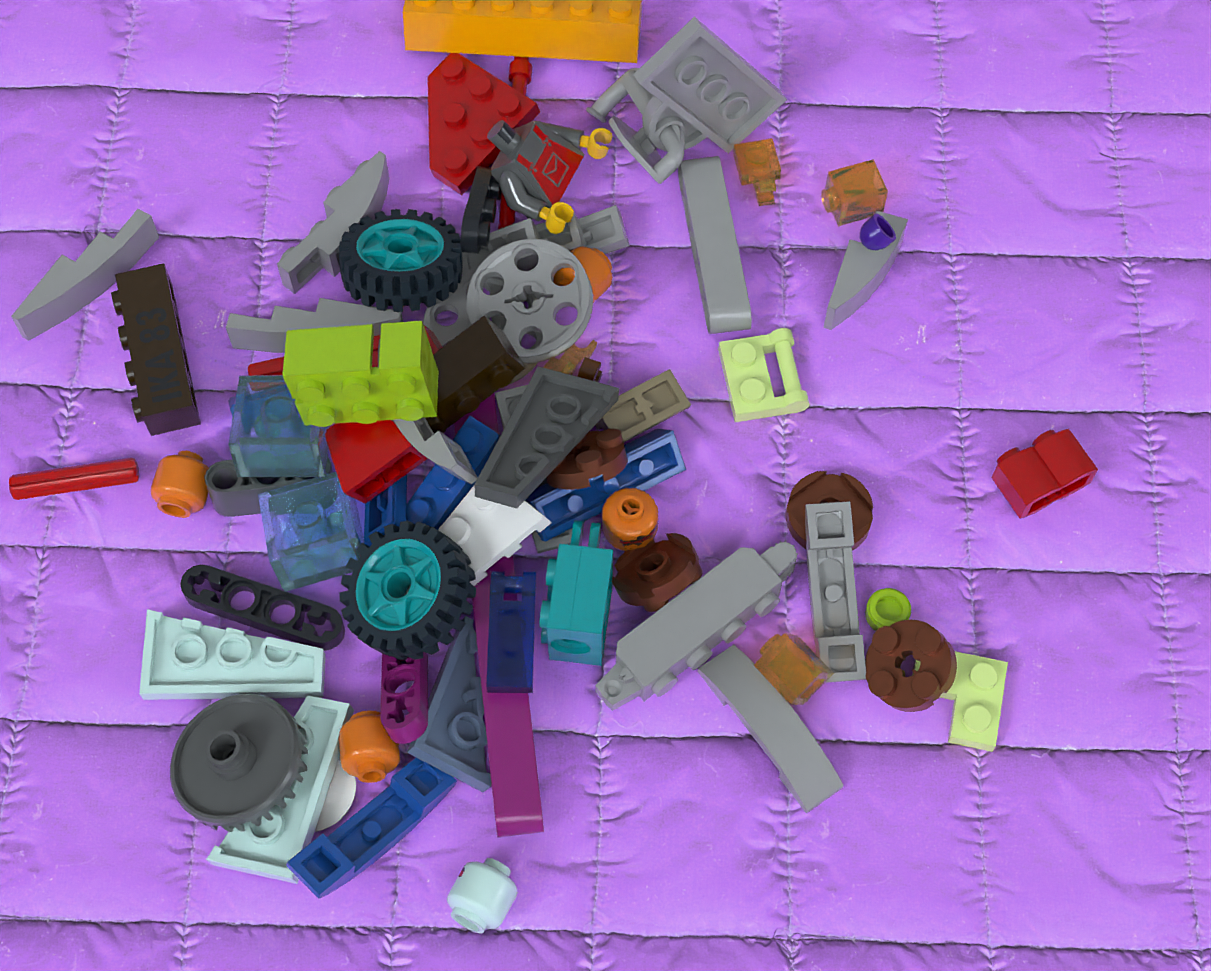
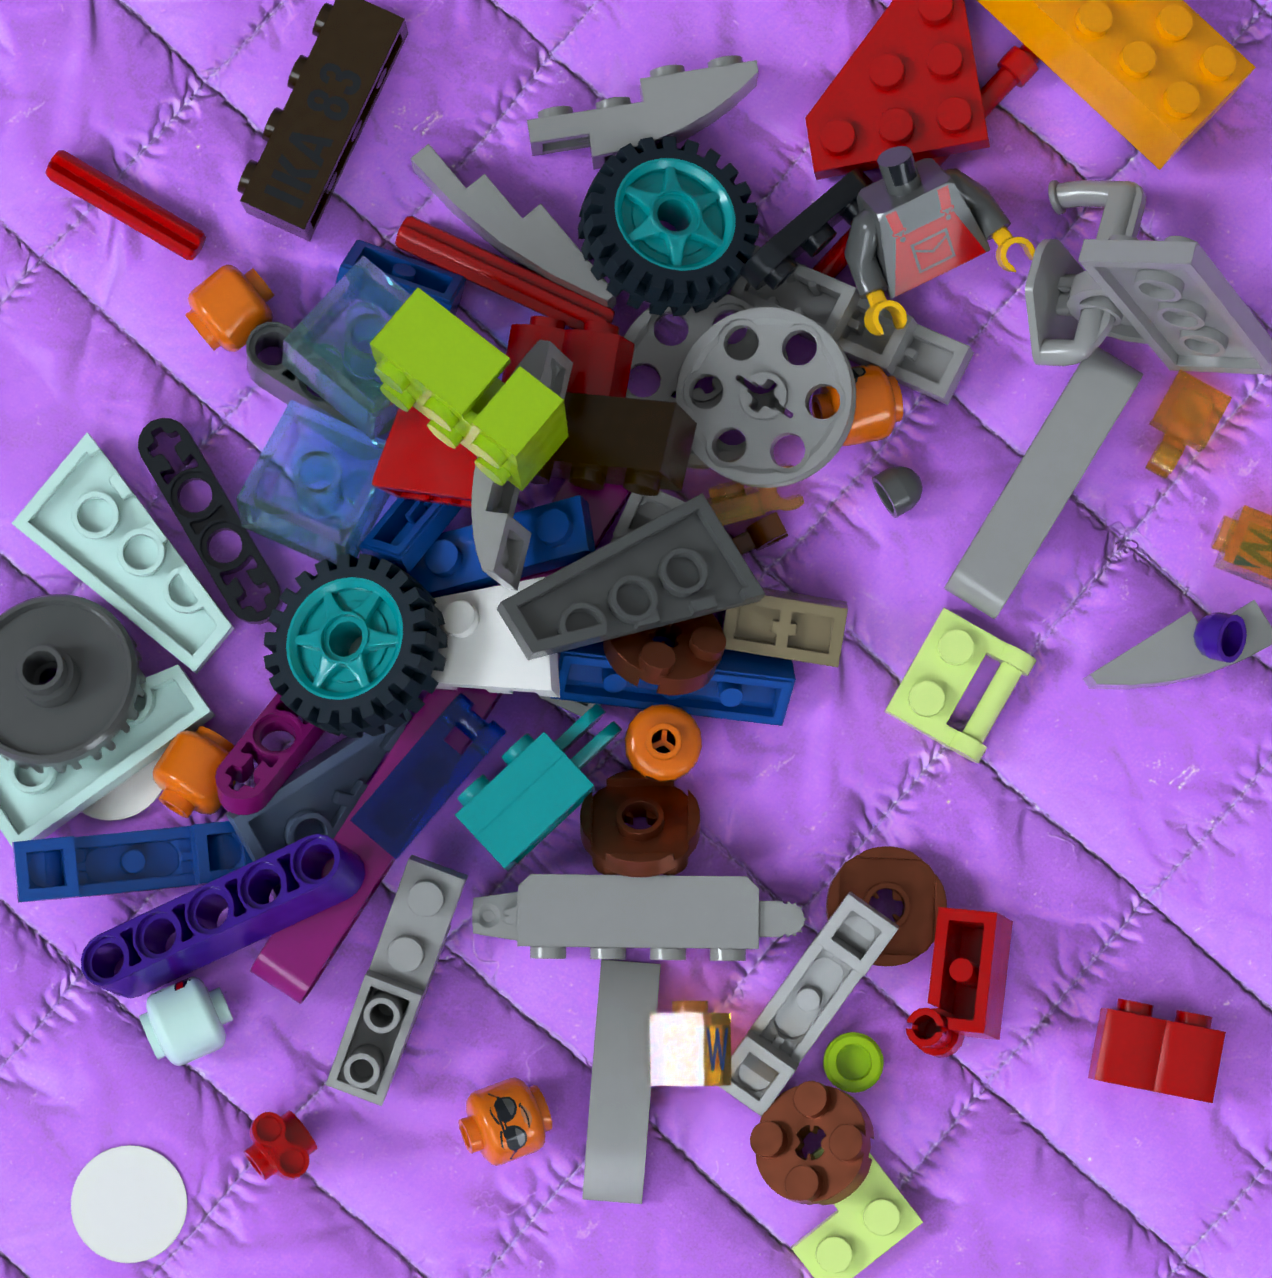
camera: 40 degrees right, 20 degrees up
none -> dark purple beam [81,834,365,999]
none -> red plate [244,1110,318,1180]
none -> light grey slope [326,855,468,1106]
none -> orange head [458,1077,552,1166]
none -> dark grey hinge [872,466,923,518]
none -> red hinge [906,907,1013,1058]

